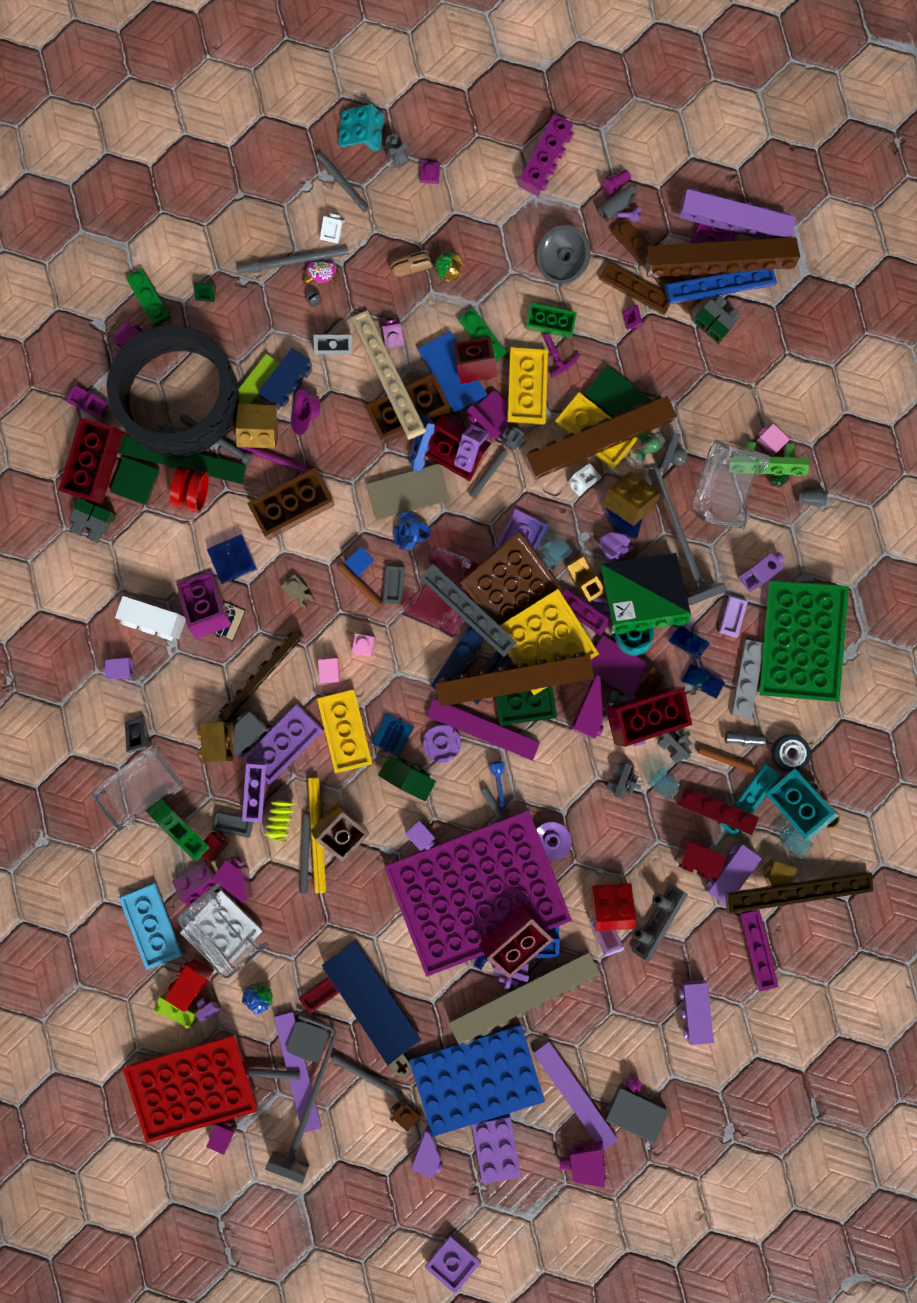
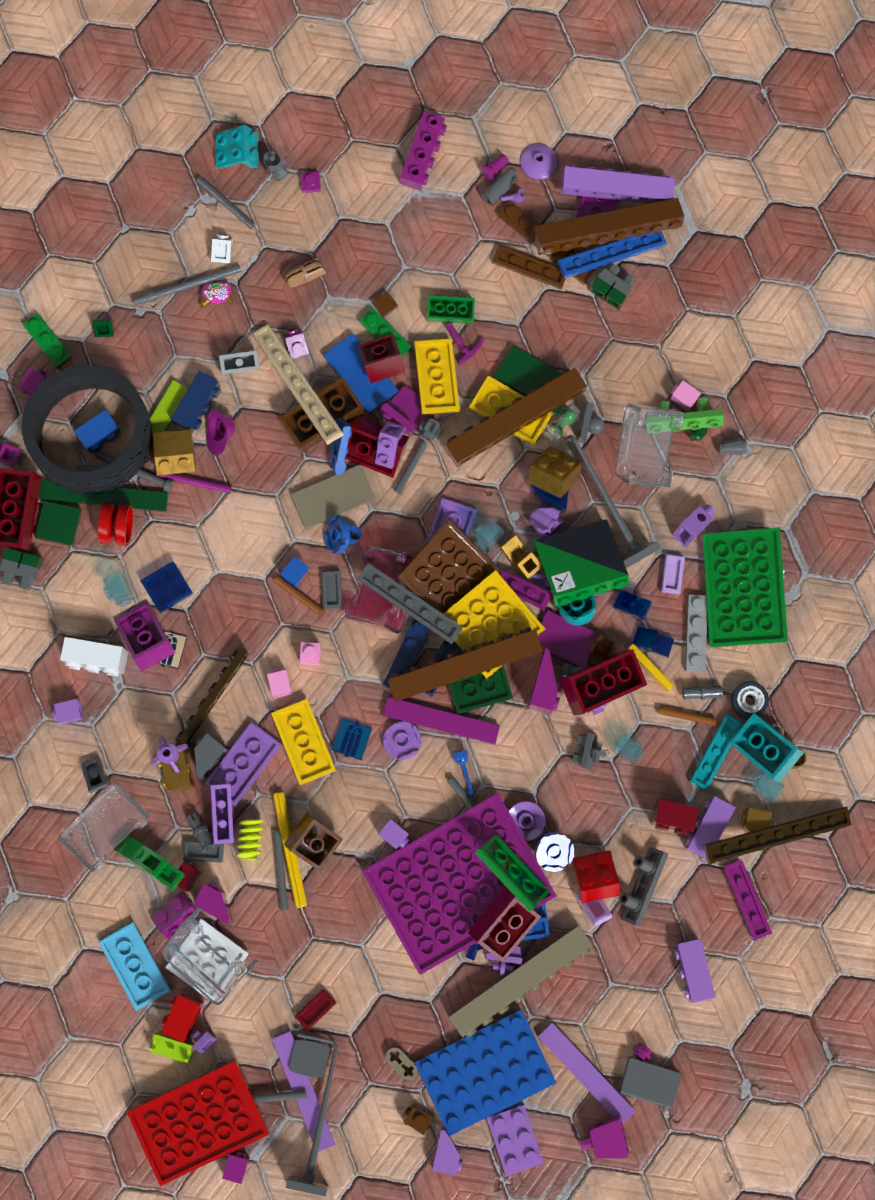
camera: 15 degrees left, 5 degrees down
piece [241,983,273,1015] -> none
reddish brown brick [247,468,335,540] -> none
dark tan plate [281,574,314,609] -> none
dark grey hinge [306,290,321,307] -> none
dark blue arch [321,941,421,1066] -> none
dark grey bar [331,1054,403,1099] -> none
dark green brick [378,755,436,802] -> none
piece [435,252,464,282] -> none
dark grey dish [537,225,591,284] -> none
white bracket [568,463,602,496] -> none
magenta slope [623,304,643,330] -> none
dark grey hips [657,729,692,763] -> none
dark red plate [678,787,759,835] -> none
none -> blue brick [74,409,121,453]
none -> clear light blue brick [103,571,135,606]
none -> medium lavender brick [151,736,189,773]
none -> dark grey pin [186,812,215,852]
none -> reddish brown tile [372,291,398,318]
none -> green tile [475,834,550,911]
none -> medium lavender dish [520,144,557,180]
none -> tile [535,832,574,872]
none -> yellow tile [627,644,673,692]

